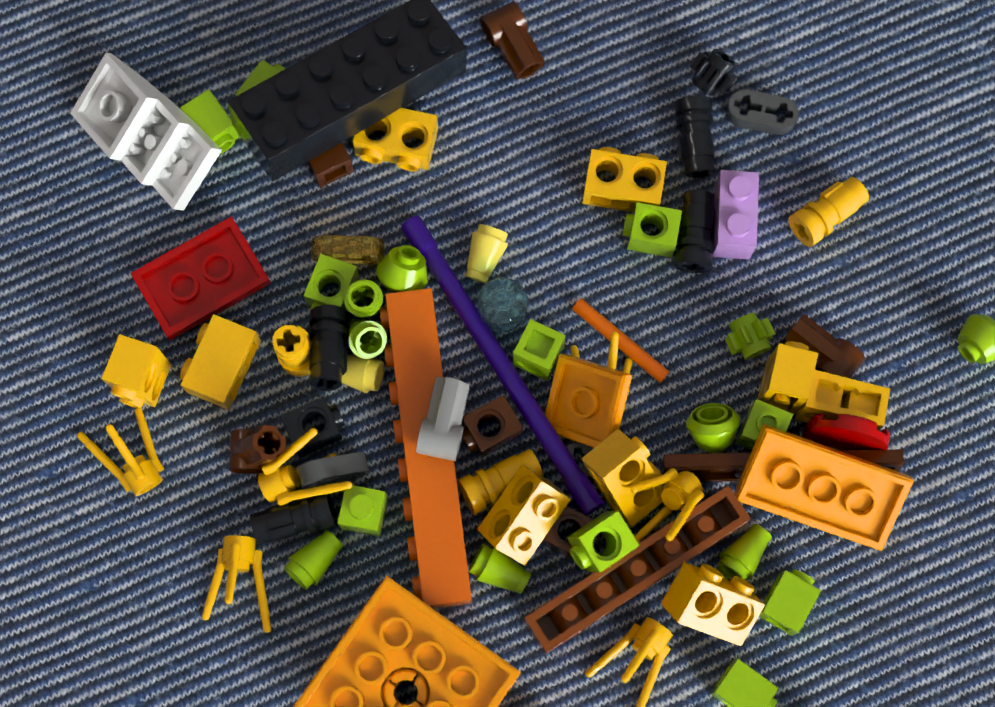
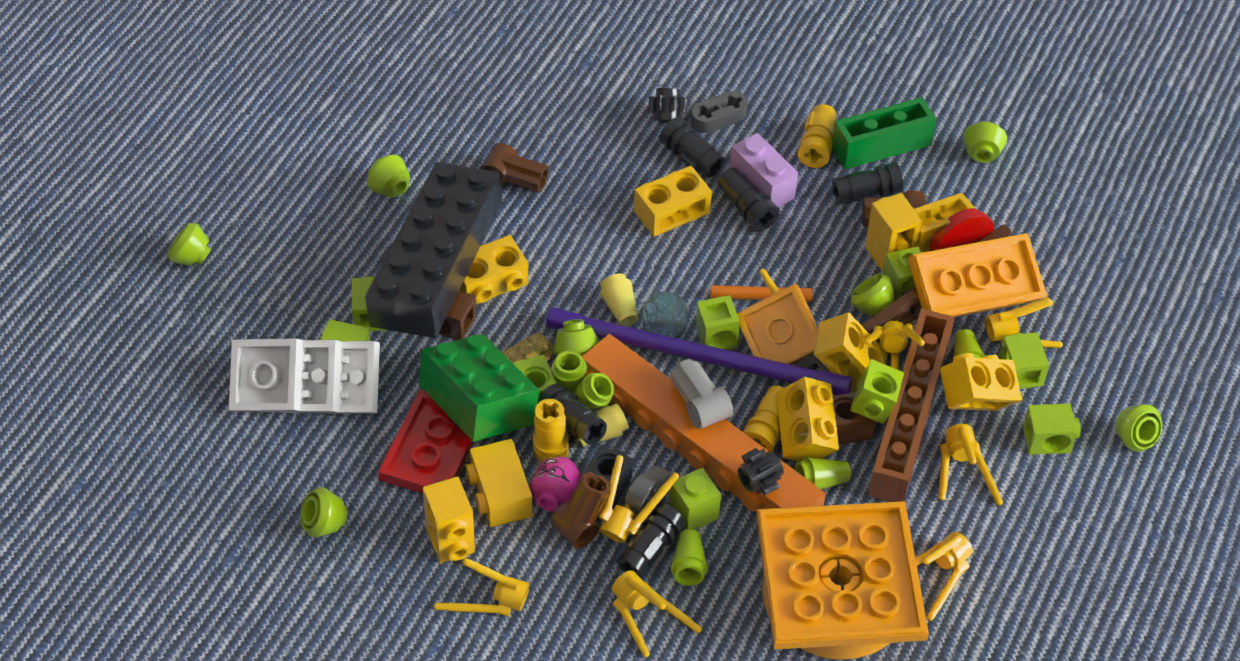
camera: 40 degrees left, 25 degrees down
reddish brown brick [462,395,523,458] -> none
lime brick [622,202,682,258] -> none
lime gear [725,313,776,360] -> none
none -> lime cone [300,487,348,538]
none -> green brick [418,334,539,442]
none -> dark pink head [529,456,581,511]
none -> black gear [737,448,784,495]
none -> green brick [832,97,937,170]
none -> black axle [832,162,904,204]
none -> yellow plant [985,298,1063,348]

